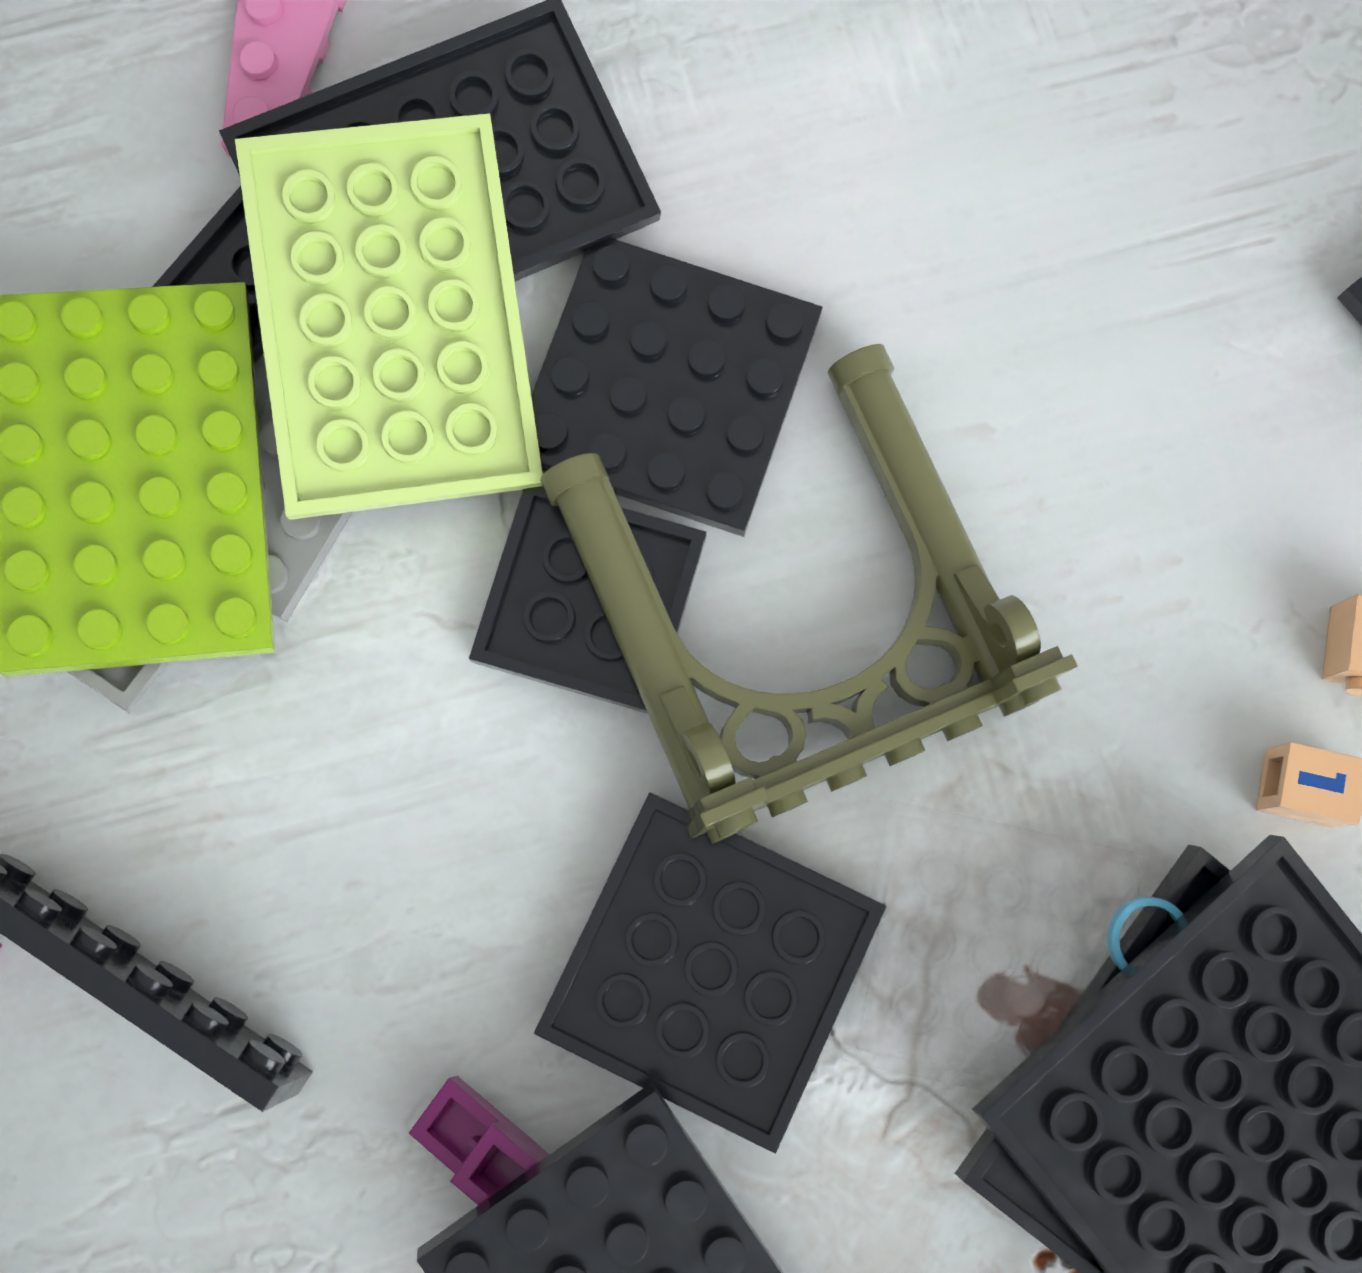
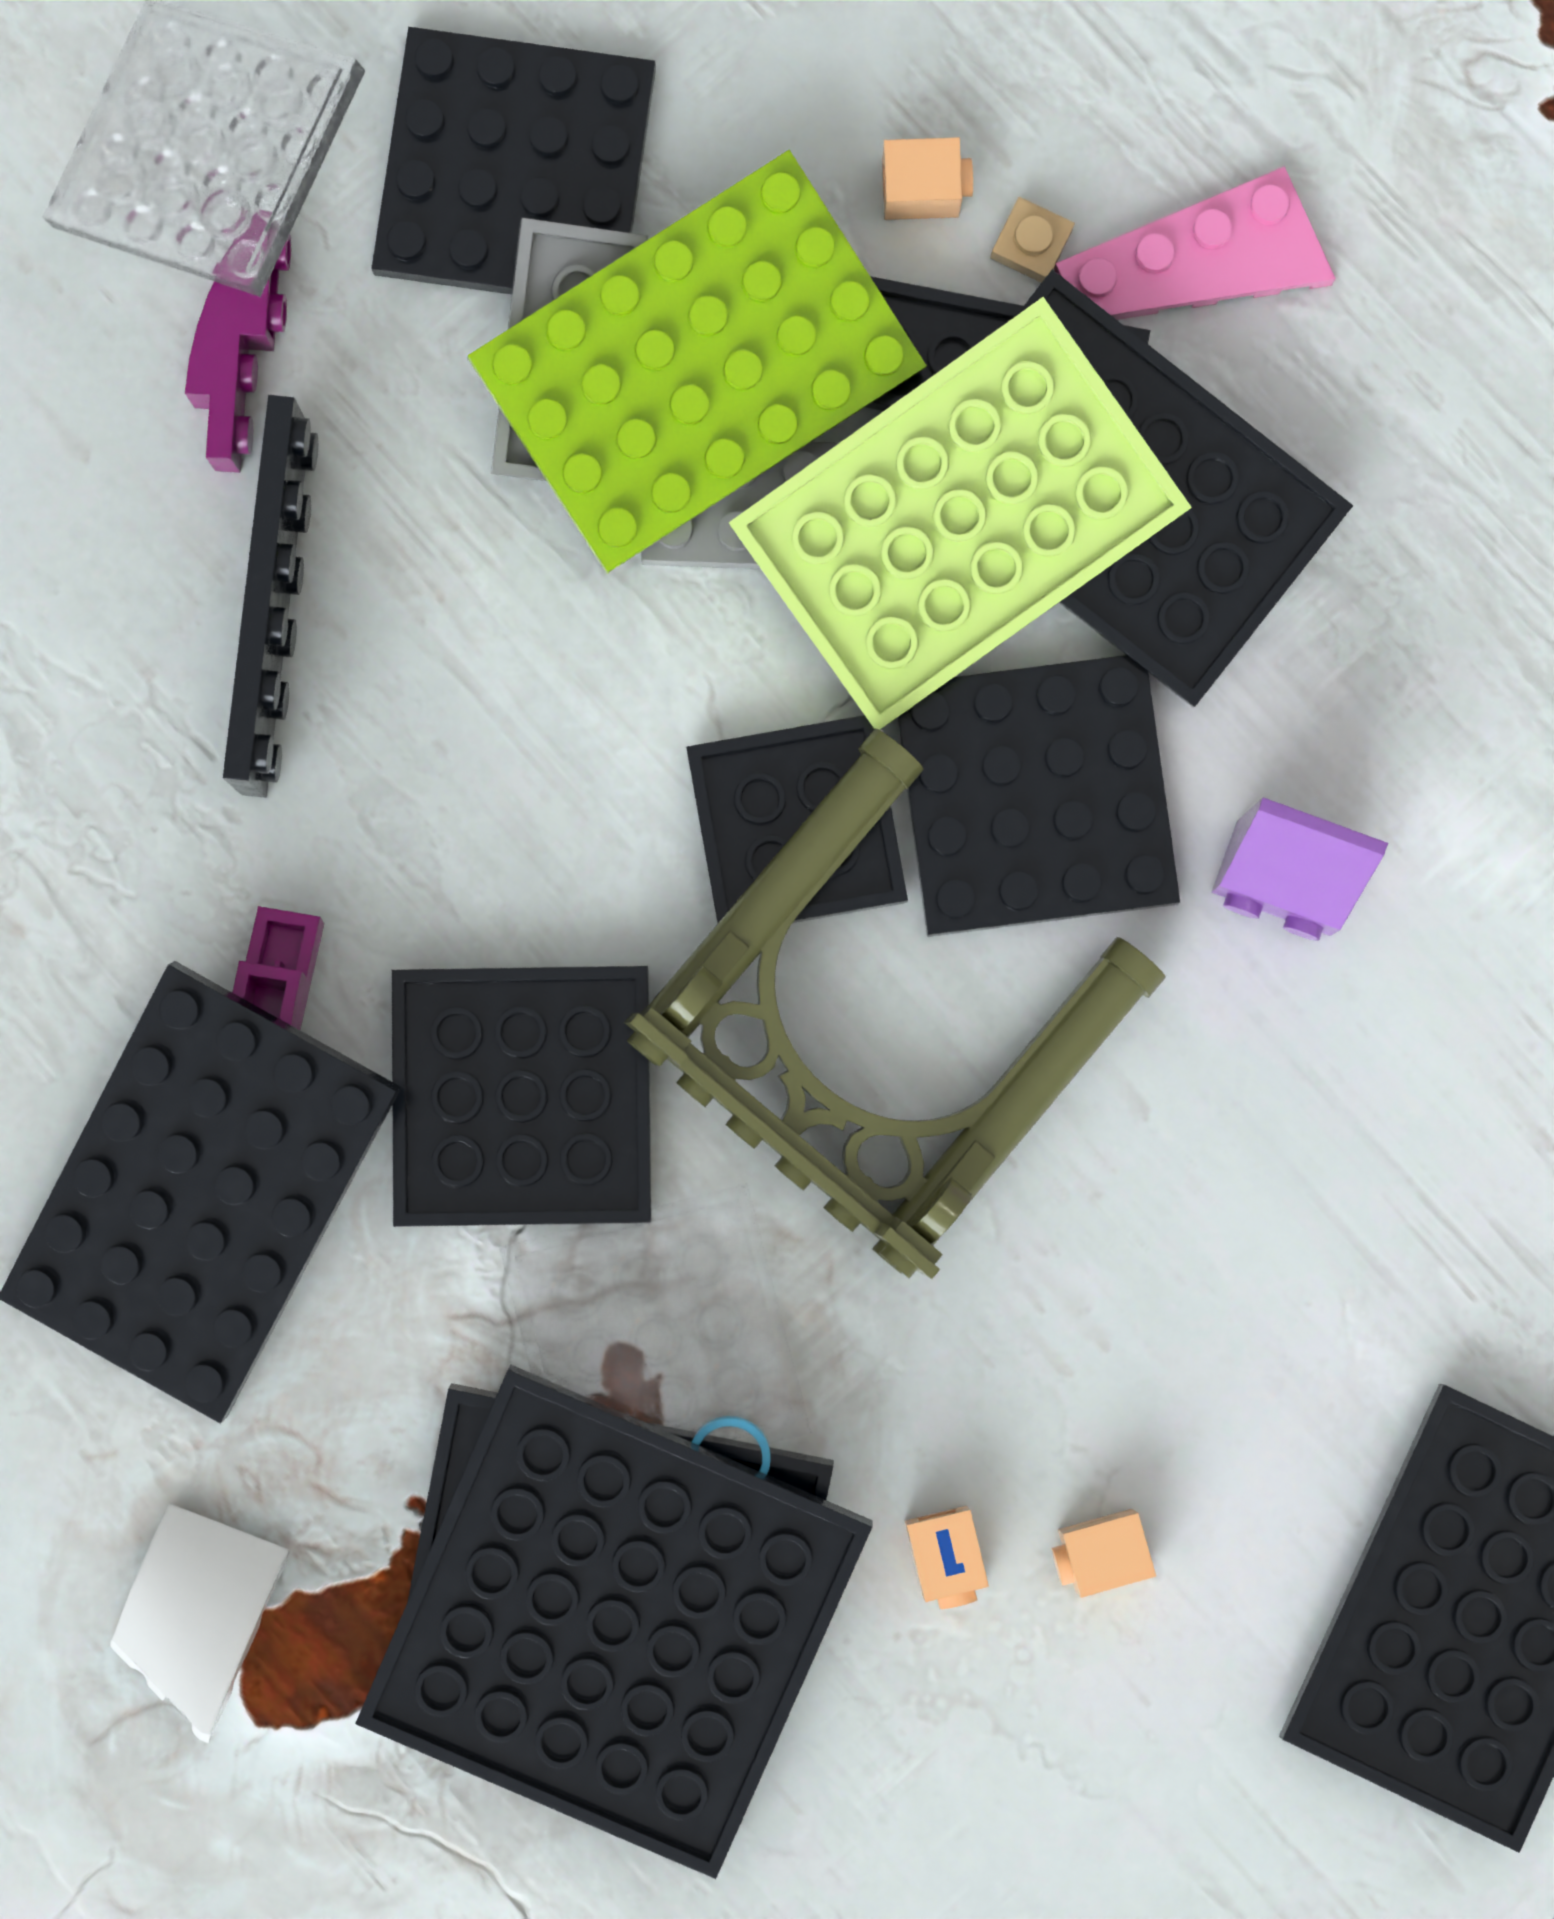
camera: 60 degrees right, 5 degrees up
none -> light nougat brick [882,137,973,220]
none -> tan plate [990,197,1075,283]
none -> slope [1212,797,1388,941]

